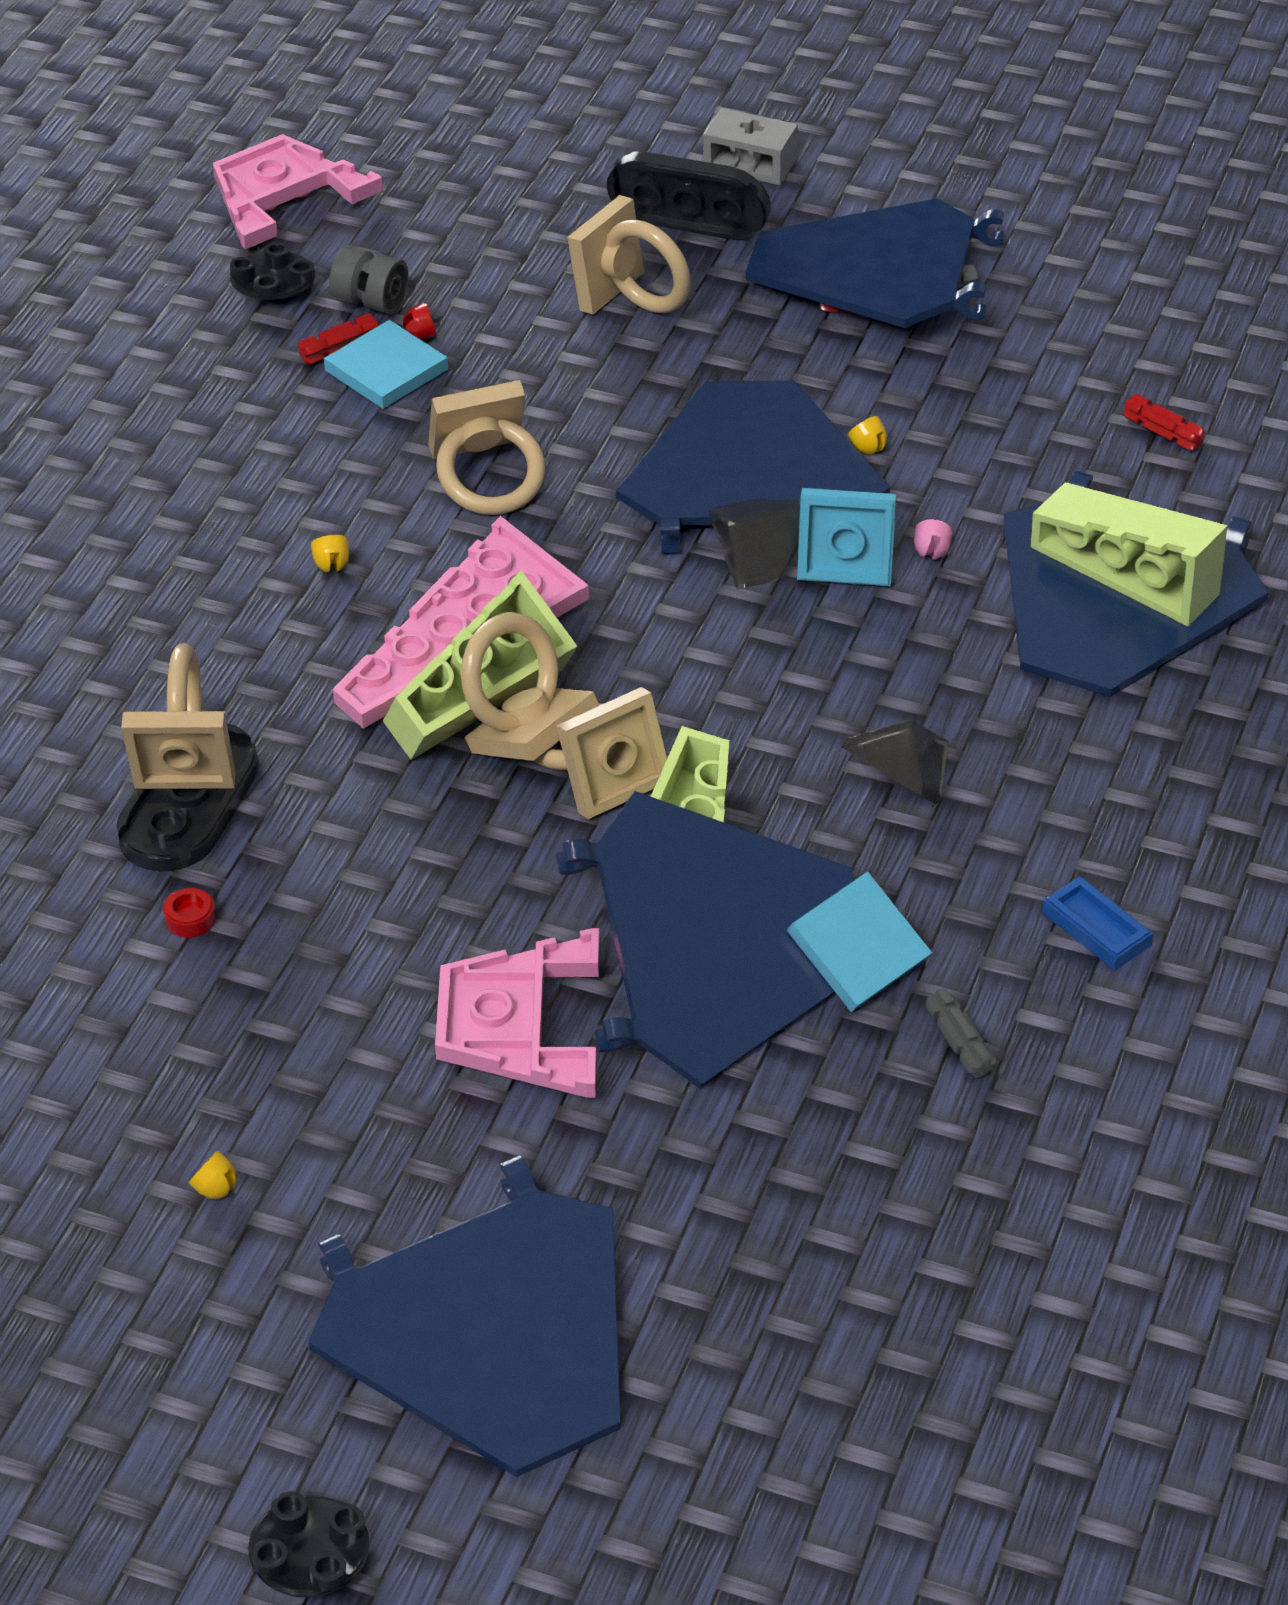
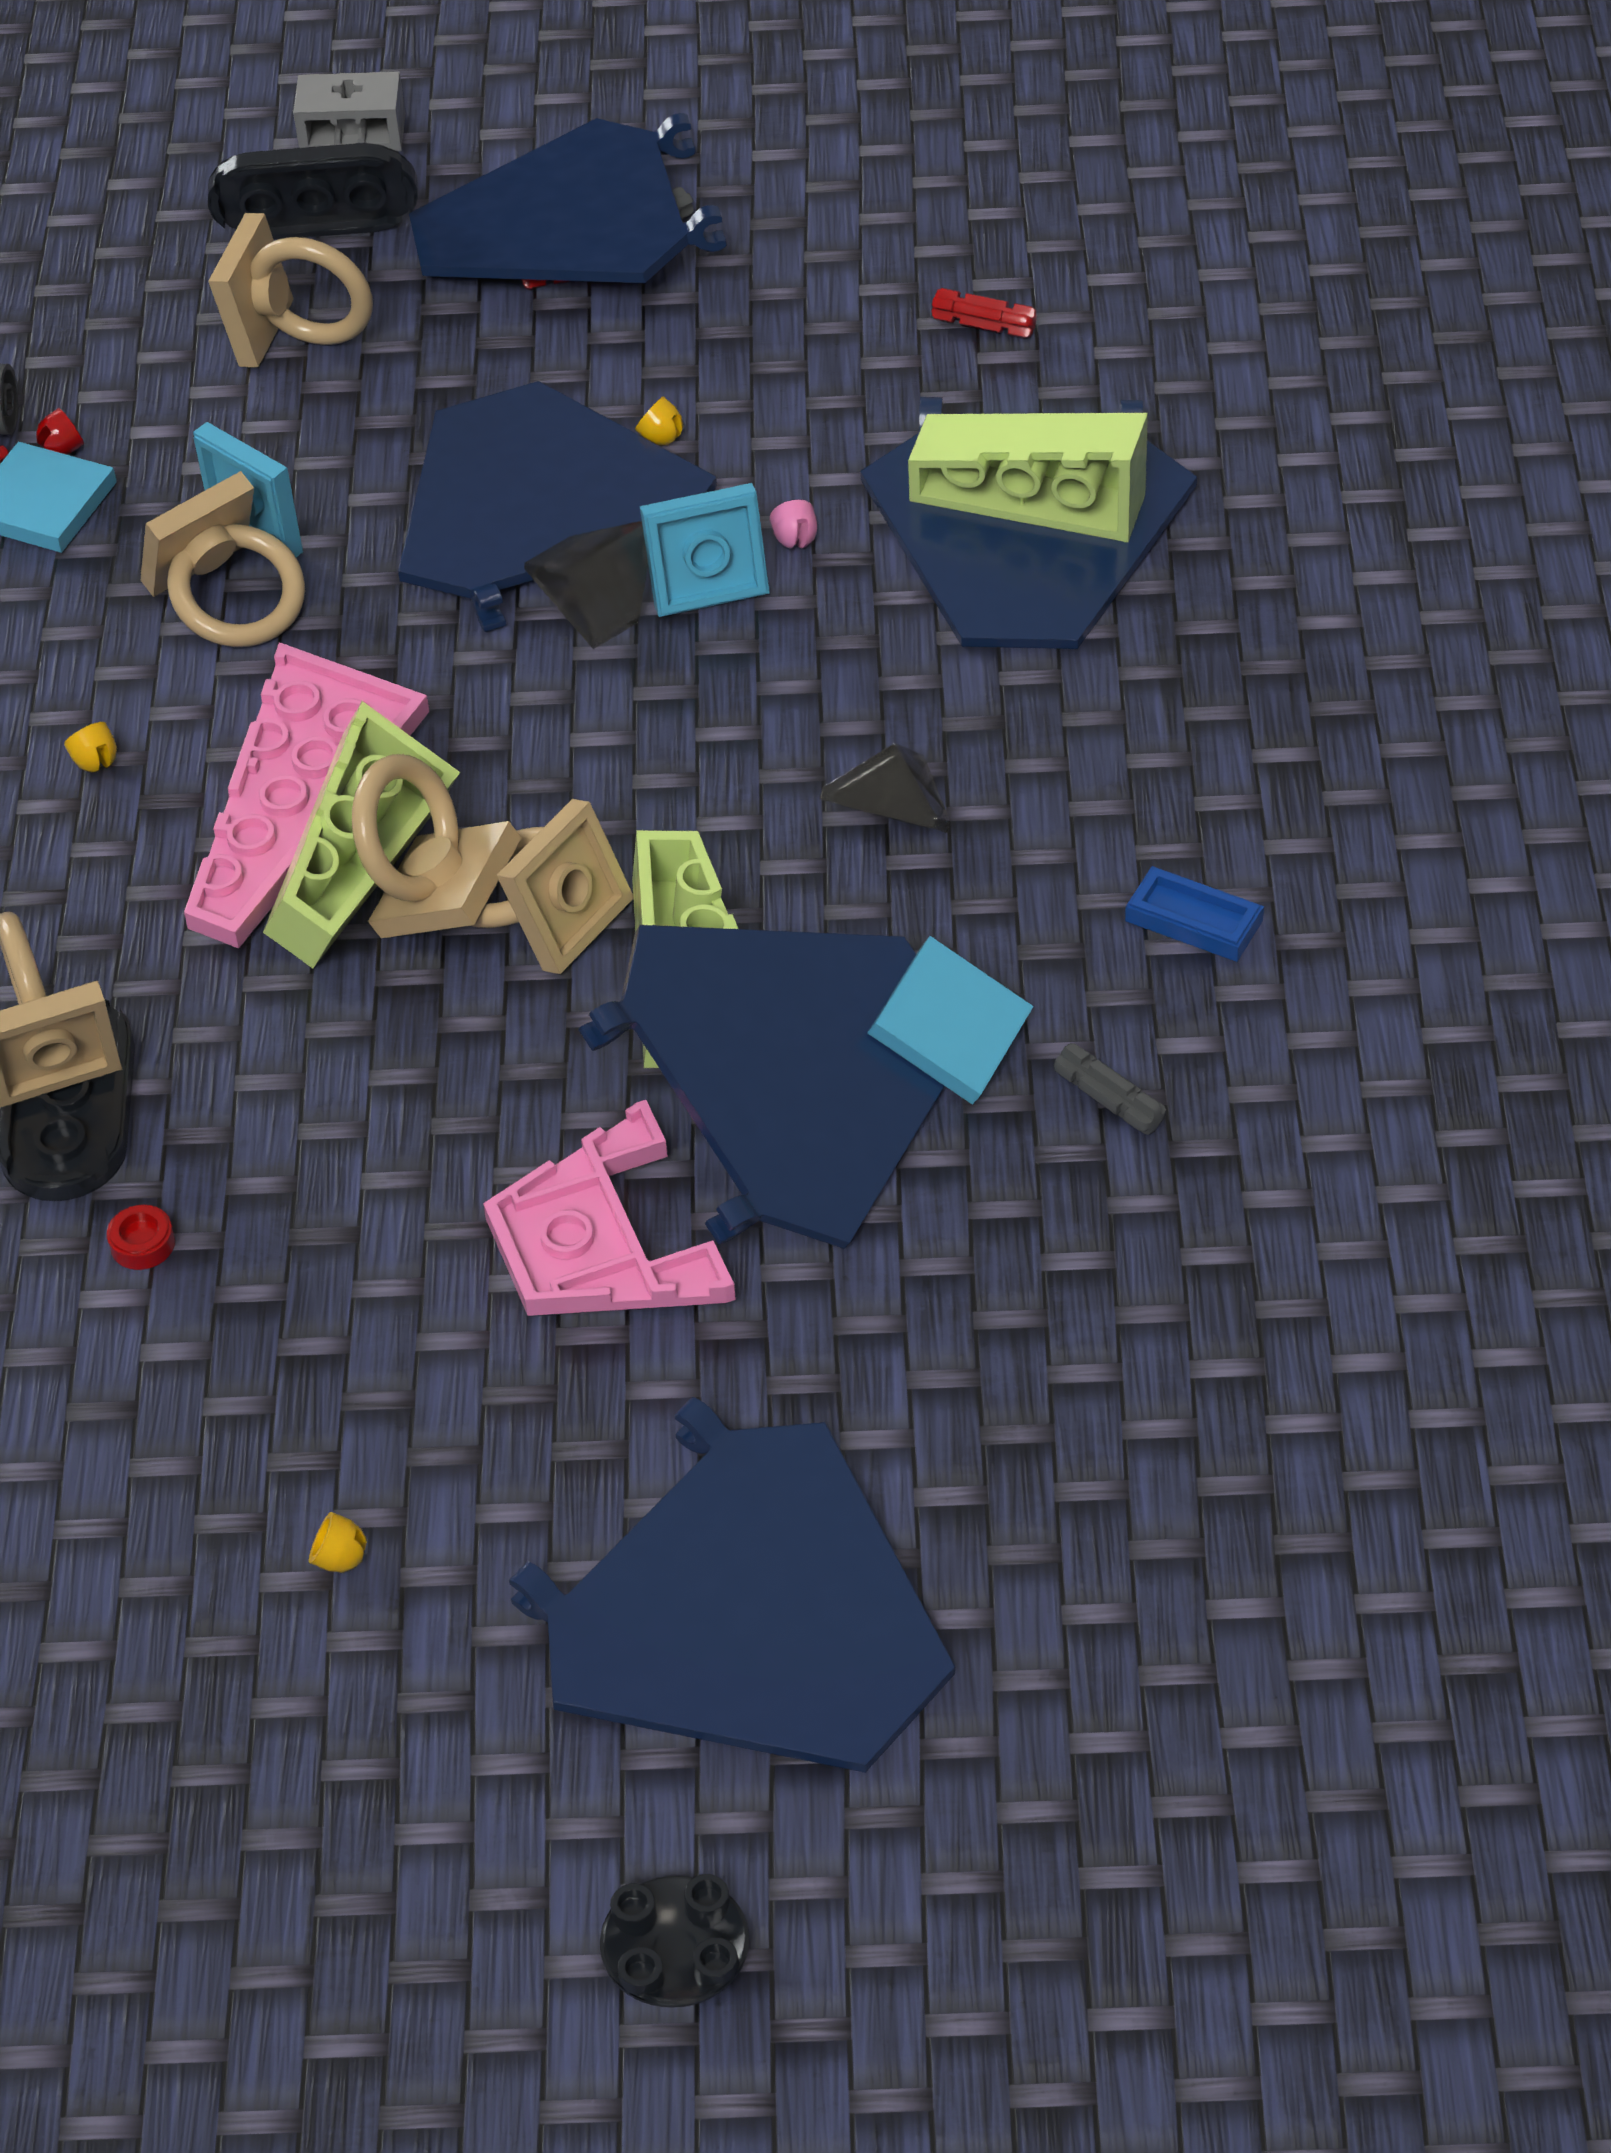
camera: 20 degrees left, 5 degrees up
none -> medium azure tile [193,422,303,557]

